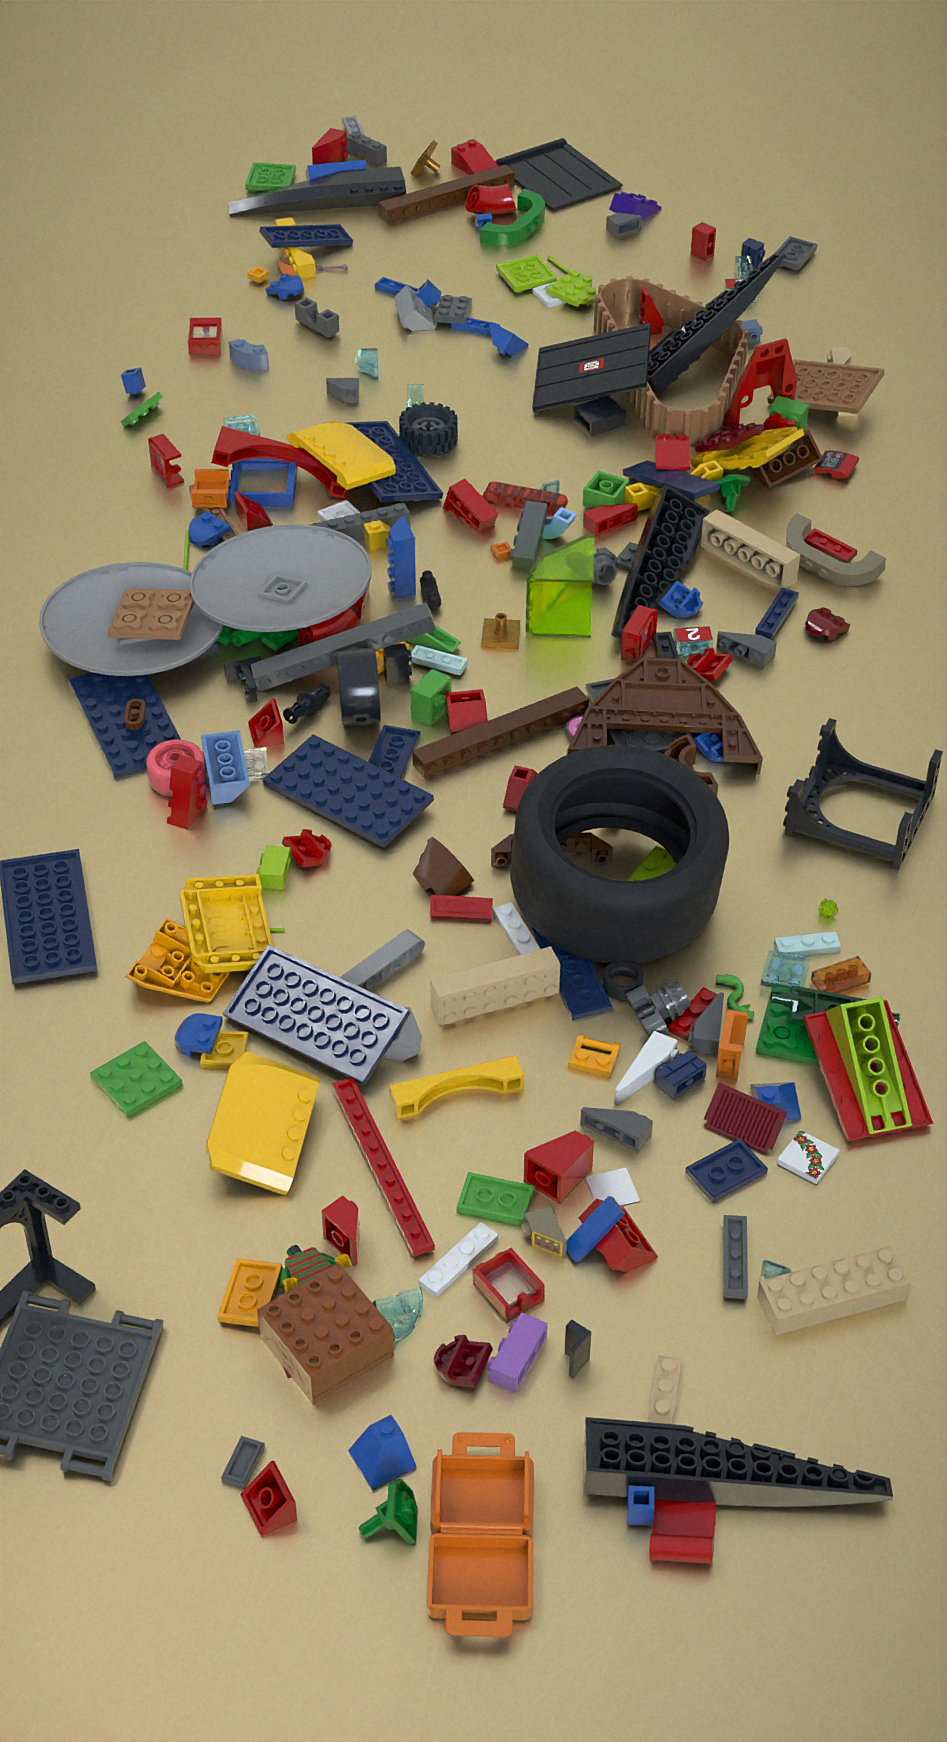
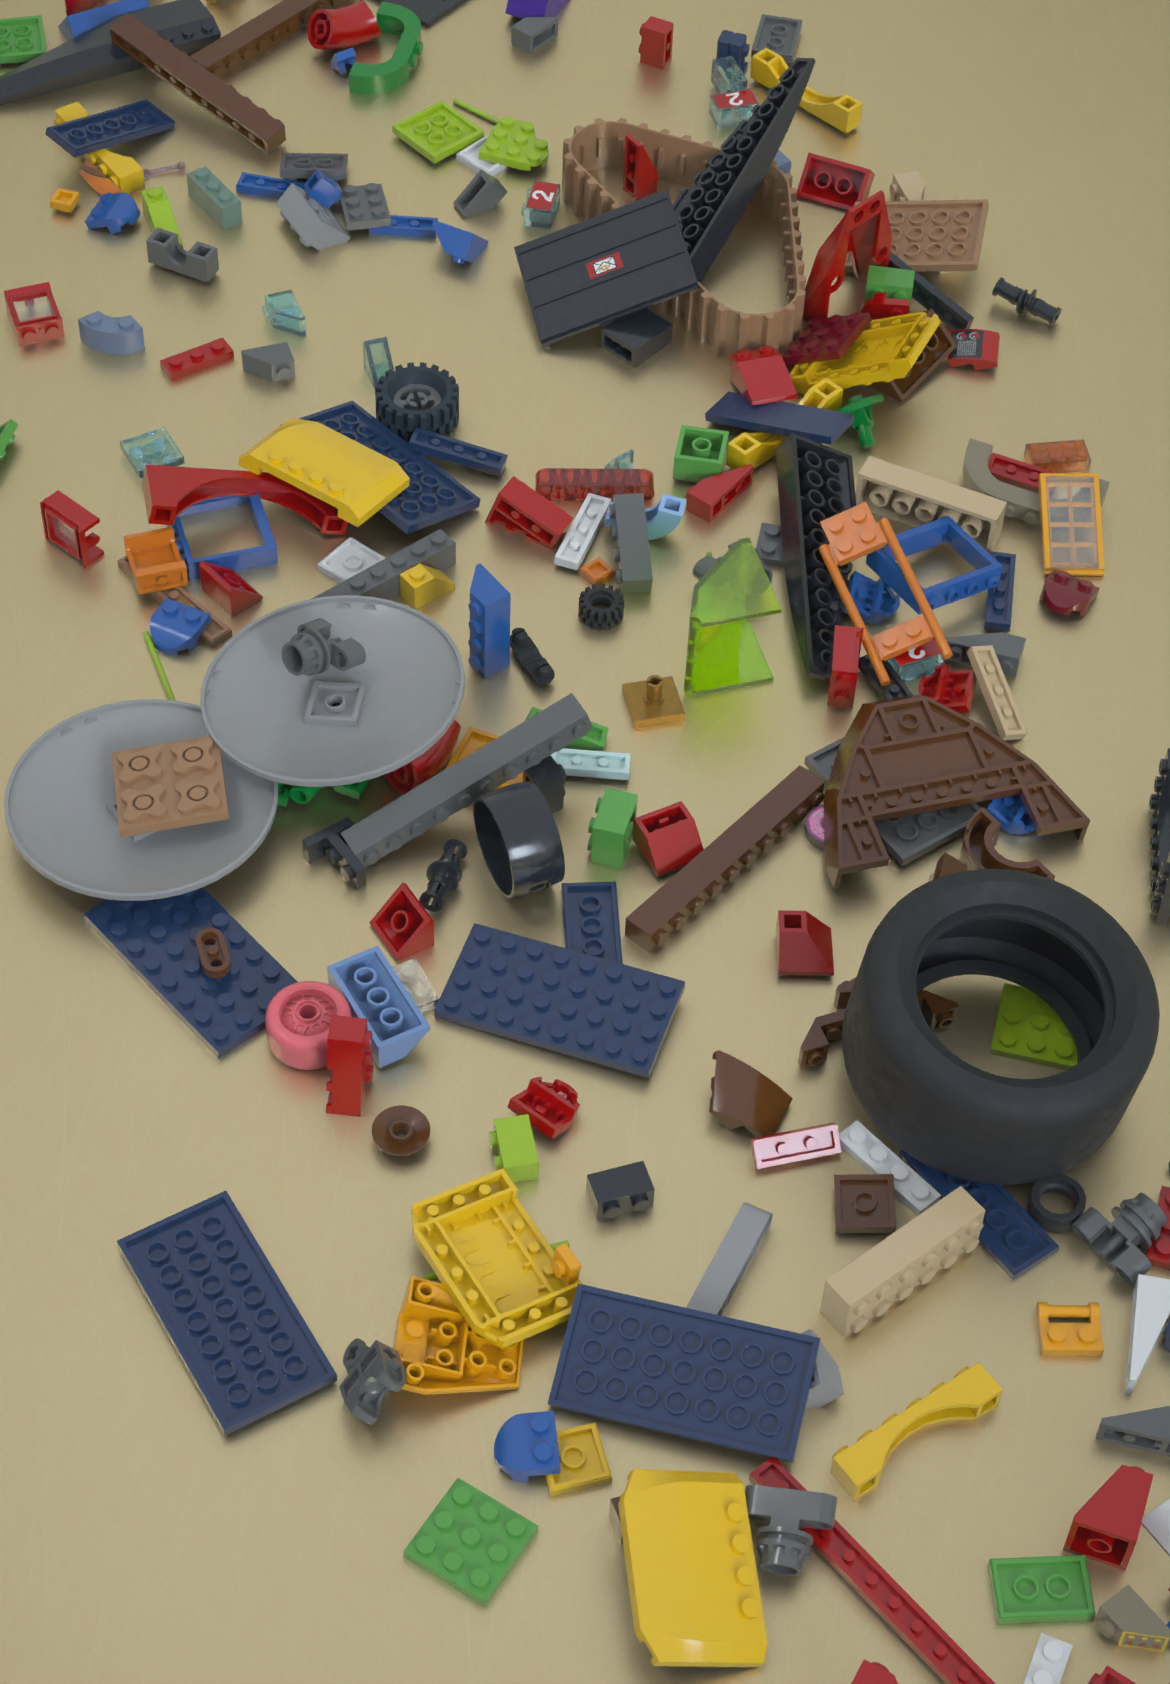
camera: 20 degrees left, 5 degrees up
none -> reddish brown brick [109,13,286,155]
none -> lime slope [141,186,183,248]
none -> red plate [160,337,234,381]
none -> sand green brick [186,166,242,231]
none -> dark grey plate [280,153,348,181]
none -> dark grey beam [282,618,366,676]
none -> dark grey piece [339,1338,406,1425]
none -> reddish brown dish [372,1105,430,1156]
none -> dark blue plate [408,427,508,477]
none -> dark grey slope [453,169,507,217]
none -> brick [521,180,560,230]
none -> light orange plate [551,1243,582,1286]
none -> white plate [554,493,612,571]
none -> black tyre [578,584,624,630]
none -> black brick [586,1161,655,1220]
none -> dark grey beam [745,1485,837,1576]
none -> yellow arch [750,48,863,134]
none -> red slope [797,153,875,210]
none -> orange plate [818,502,953,686]
none -> reddish brown plate [834,1174,896,1233]
none -> blue window [865,516,1003,615]
none -> black plate [888,251,974,330]
none -> tan plate [967,645,1028,740]
none -> black piece [992,277,1062,326]
none -> clear orange piece [1024,439,1091,473]
none -> clear piece [1039,473,1104,576]

